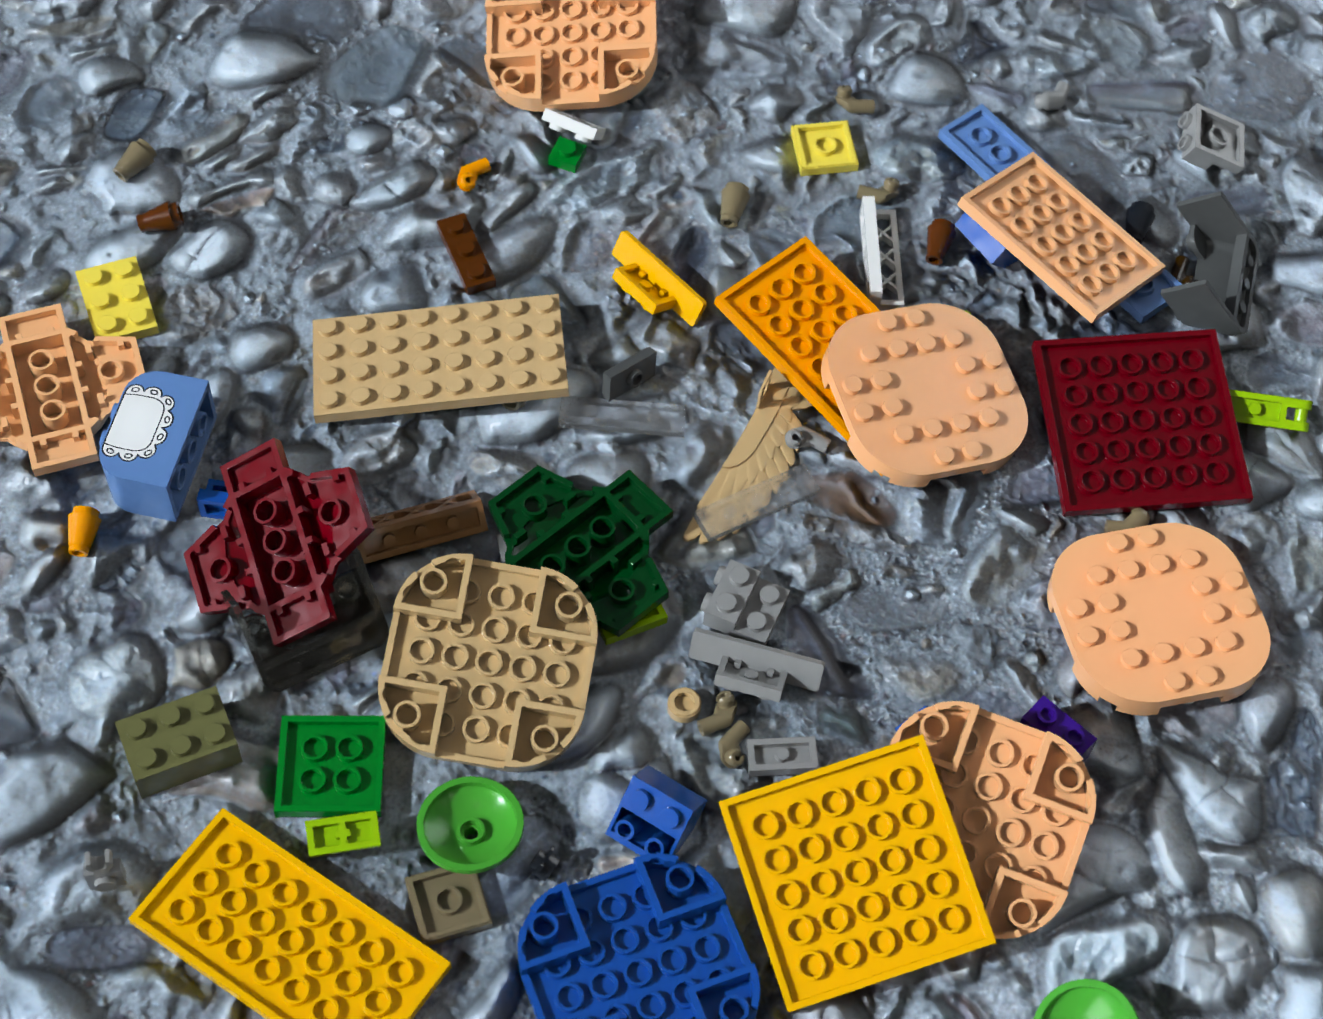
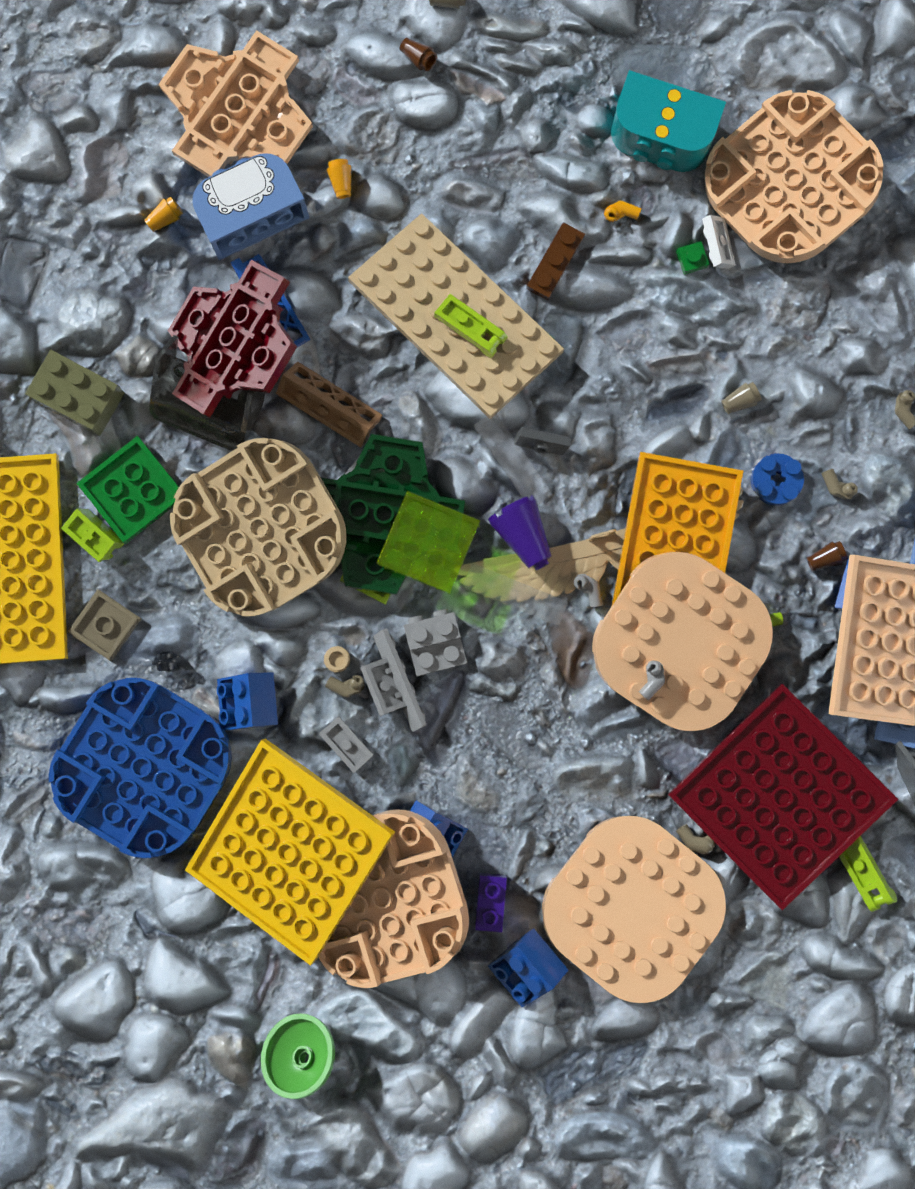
camera: 55 degrees right, 25 degrees up
light yellow plate [75,256,159,339] -> none
bright green dish [416,776,524,874] -> none
yellow bracket [611,230,707,326] -> none
dark tan arm [718,720,751,769] -> none
light yellow tile [790,120,859,176] -> none
white fence [859,196,905,310] -> none
none -> light orange cone [327,159,351,199]
none -> clear neon green plate [377,491,480,594]
none -> lime plate [434,294,508,358]
none -> dark purple cone [488,495,552,571]
none -> blue slope [488,928,569,1007]
none -> teal brick [611,70,726,172]
none -> light grey arm [639,660,665,701]
none -> blue plate [751,453,804,506]

